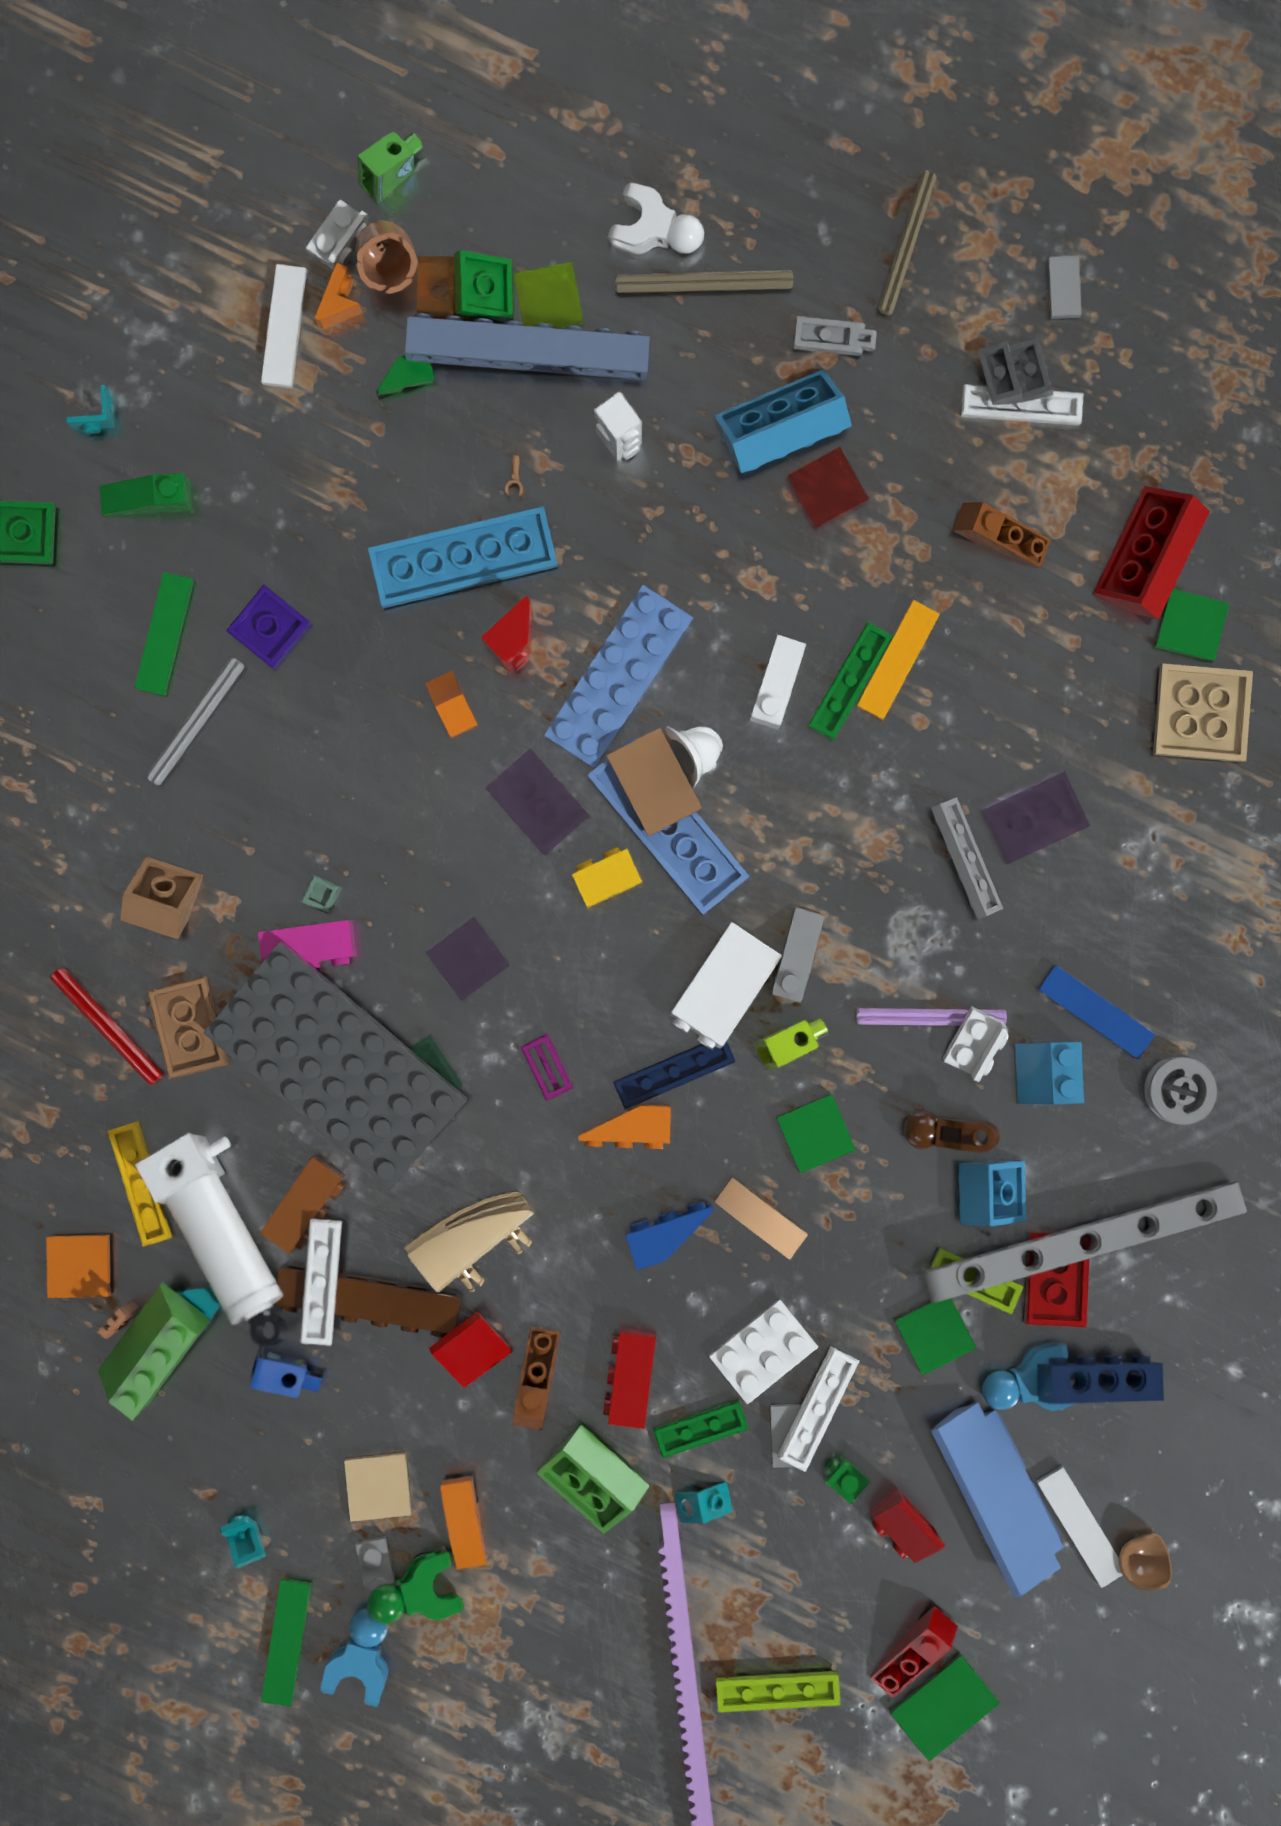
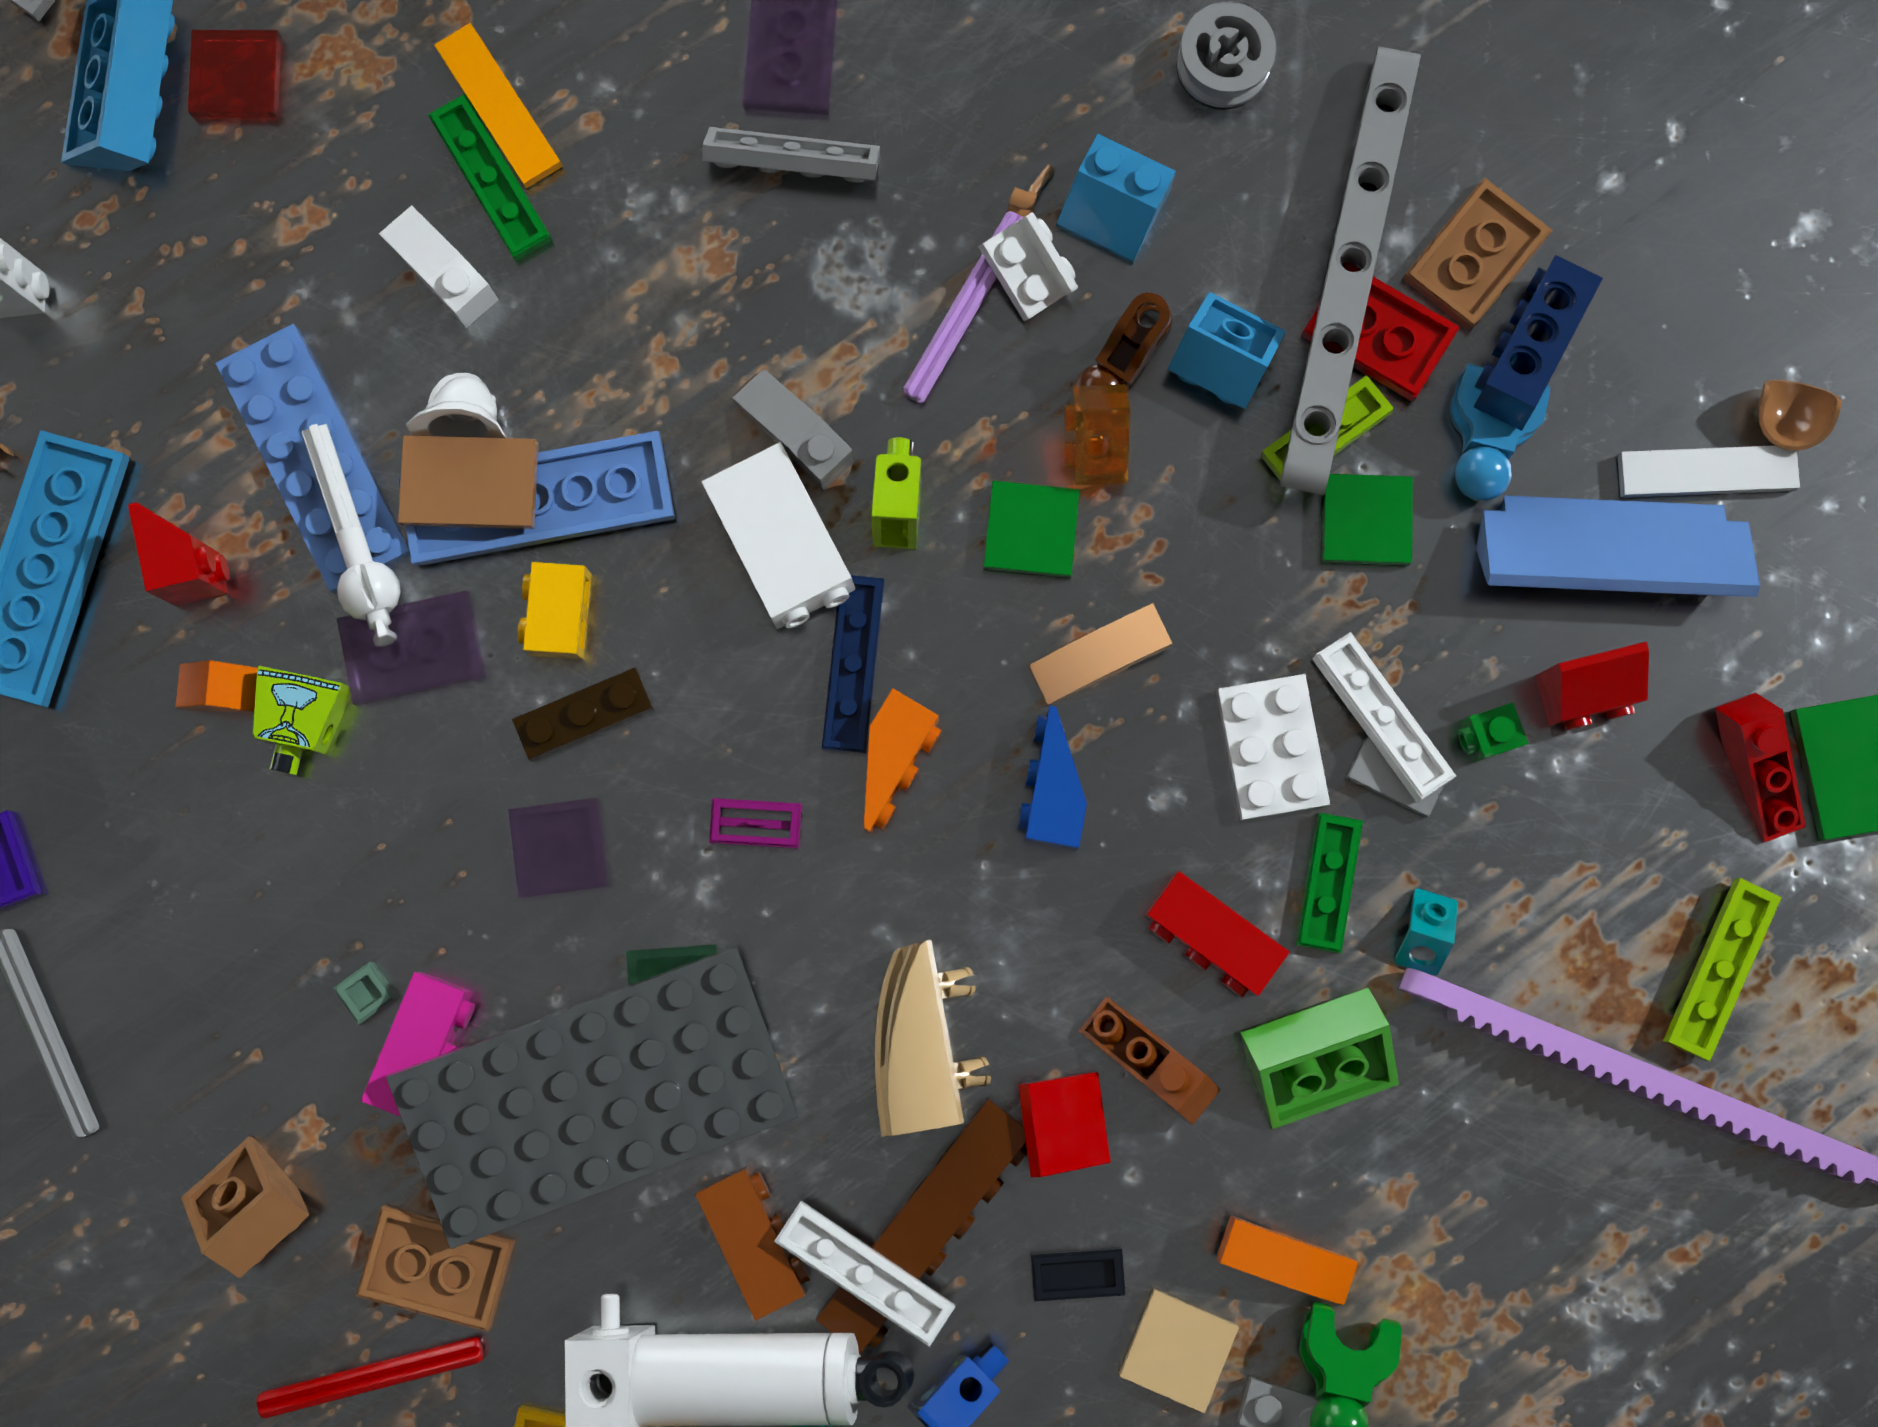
camera: 60 degrees left, 5 degrees down
blue tile [1037,965,1156,1059] -> none
none -> lime torso [253,666,353,775]
none -> white piece [301,424,401,646]
none -> dark brown plate [512,667,654,762]
none -> medium nougat hand [1008,165,1055,217]
none -> black tile [1030,1247,1126,1302]
none -> clear orange brick [1064,384,1130,486]
none -> medium nougat tile [1402,178,1553,332]

